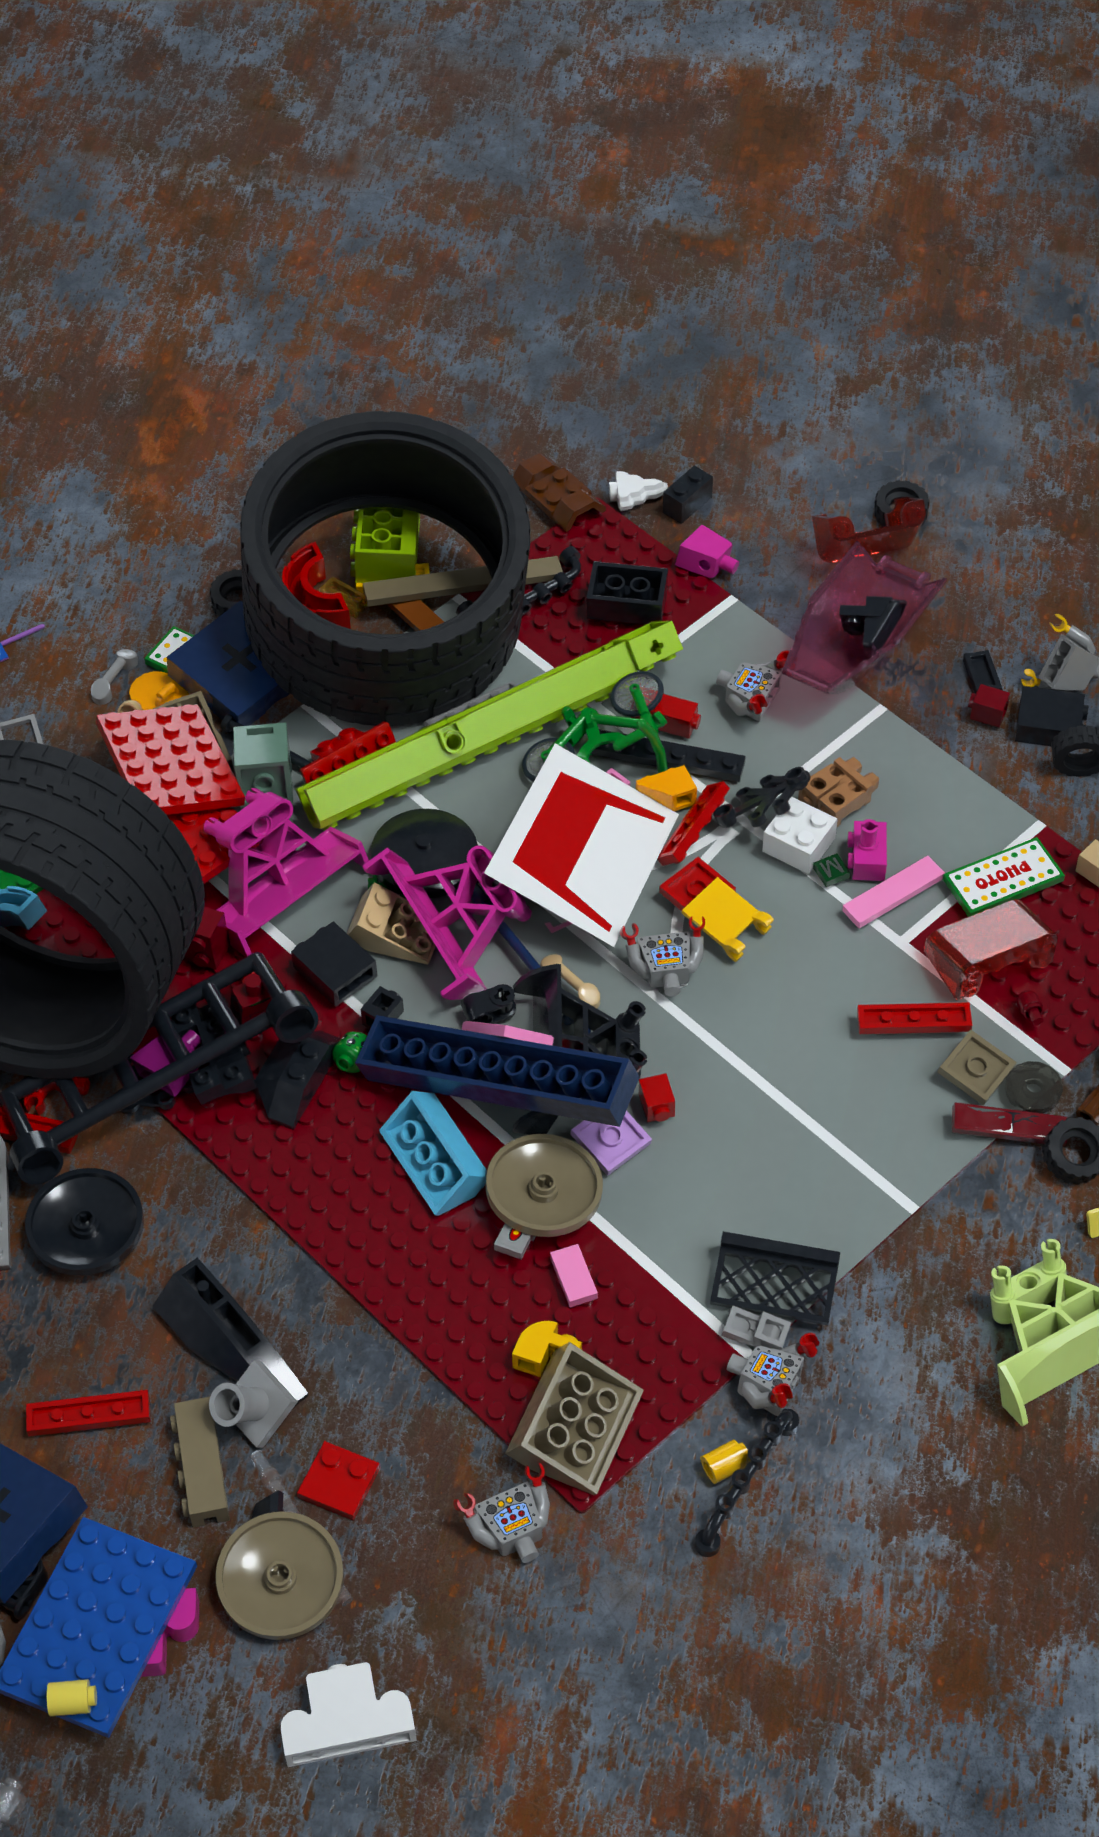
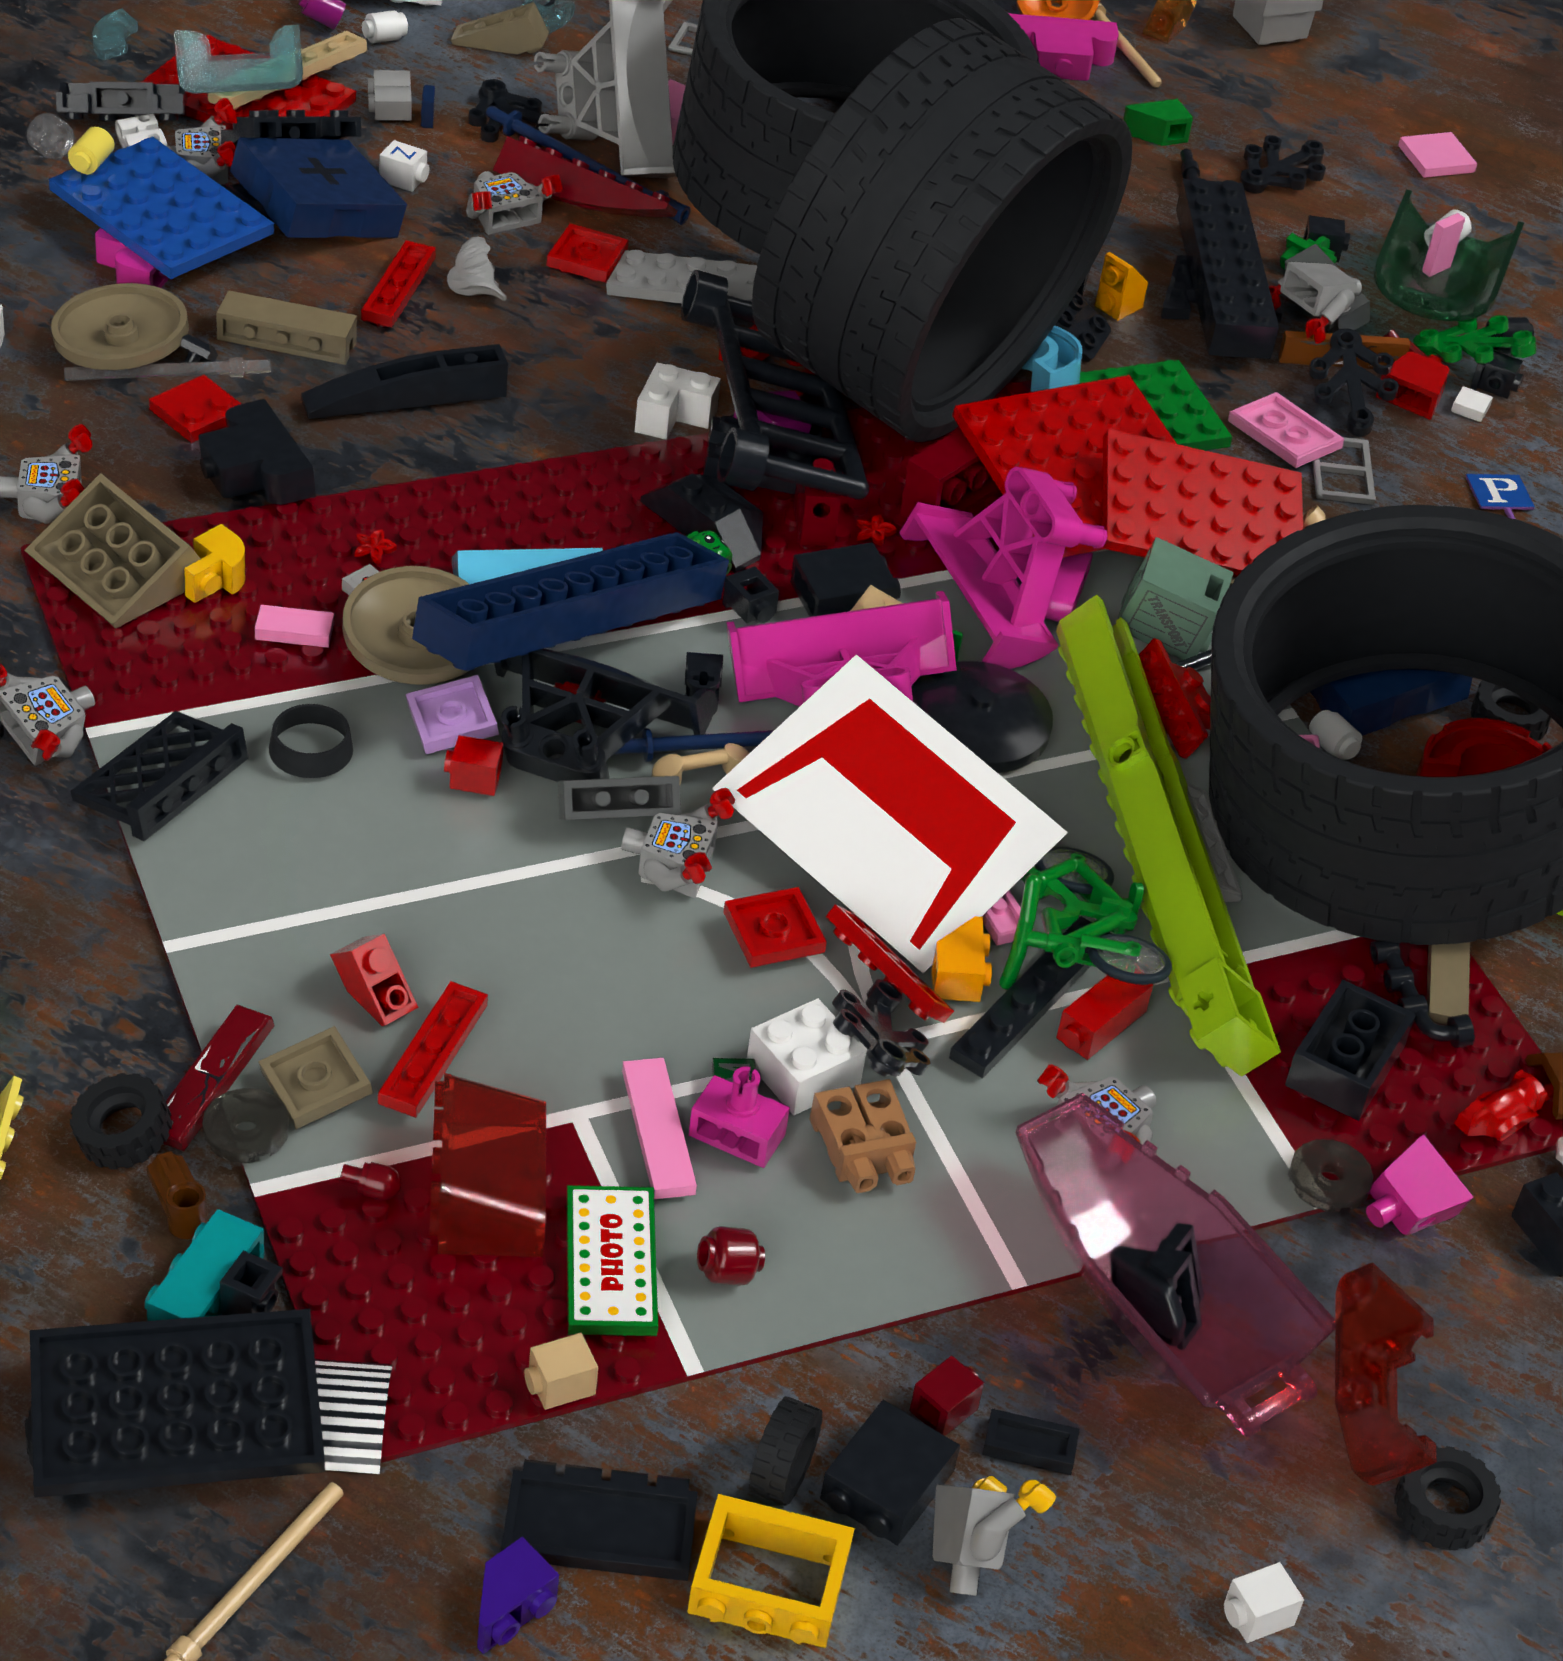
camera: 105 degrees right, 10 degrees down
black dish [25,1168,144,1276] -> none
light grey plant [209,1360,298,1448] -> none
bright pink tile [461,1021,554,1045] -> none
yellow flag [681,877,774,962] -> none
light grey slope [721,1306,791,1350] -> none
none -> black brick [198,399,316,505]
none -> black tyre [269,704,353,778]
none -> red slope [330,933,419,1026]
none -> red plant [354,529,397,564]
none -> light grey hair [447,236,506,301]
none -> dark grey brick [558,776,681,820]
none -> white brick [635,362,721,440]
none -> dark red head [697,1226,765,1286]
none -> white brick [1223,1562,1304,1643]
none -> clear smoke tile [1288,1139,1374,1212]
none -> red animal [1454,1069,1554,1142]

